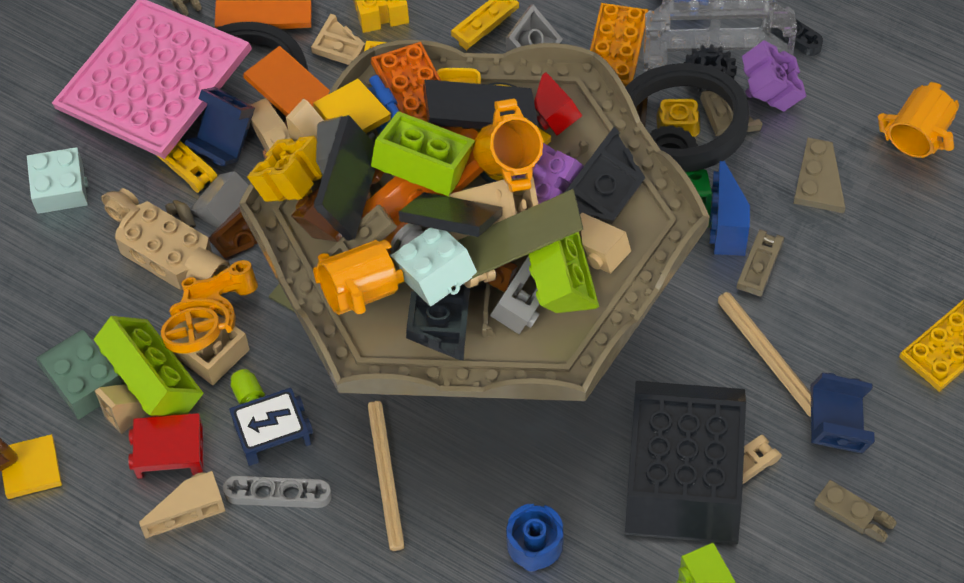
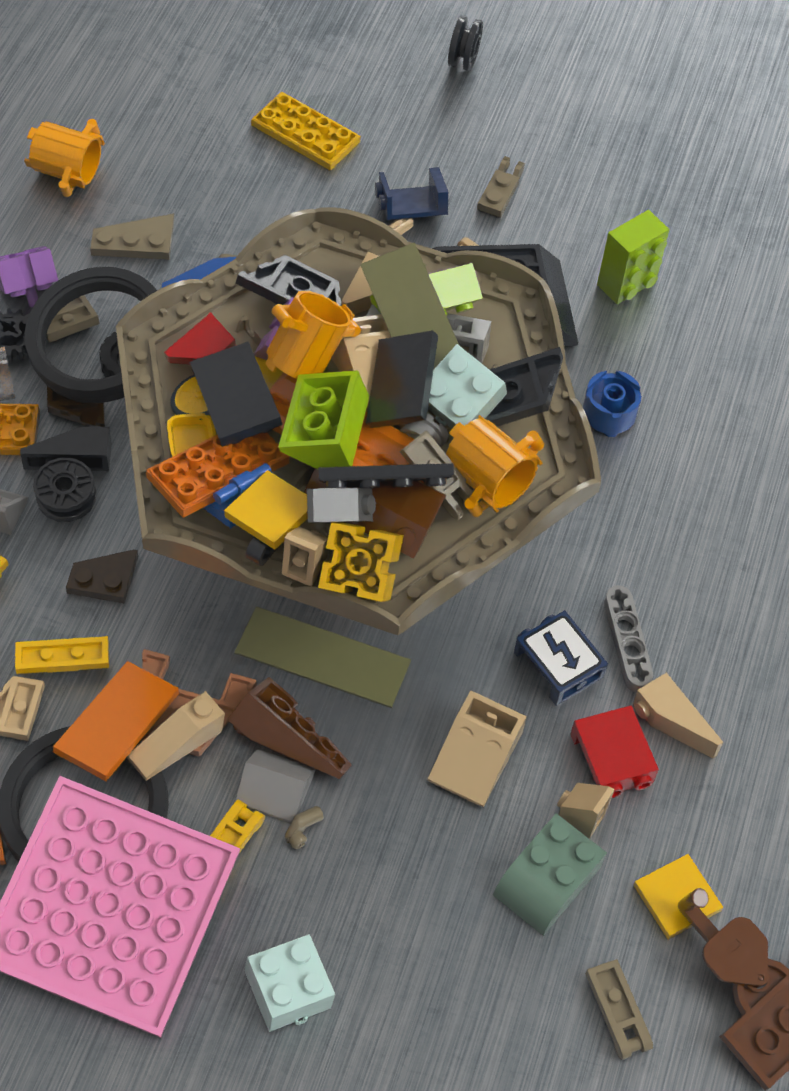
camera: 110 degrees left, 0 degrees up
lime brick [93,316,204,416] -> none
tan brick [101,188,230,290] -> none
light orange piece [161,260,258,353] -> none
dark blue panel [185,87,255,166] -> none
lime brick [230,369,265,405] -> none
tan axle [368,401,405,551] -> none
yellow piece [656,99,700,137] -> none

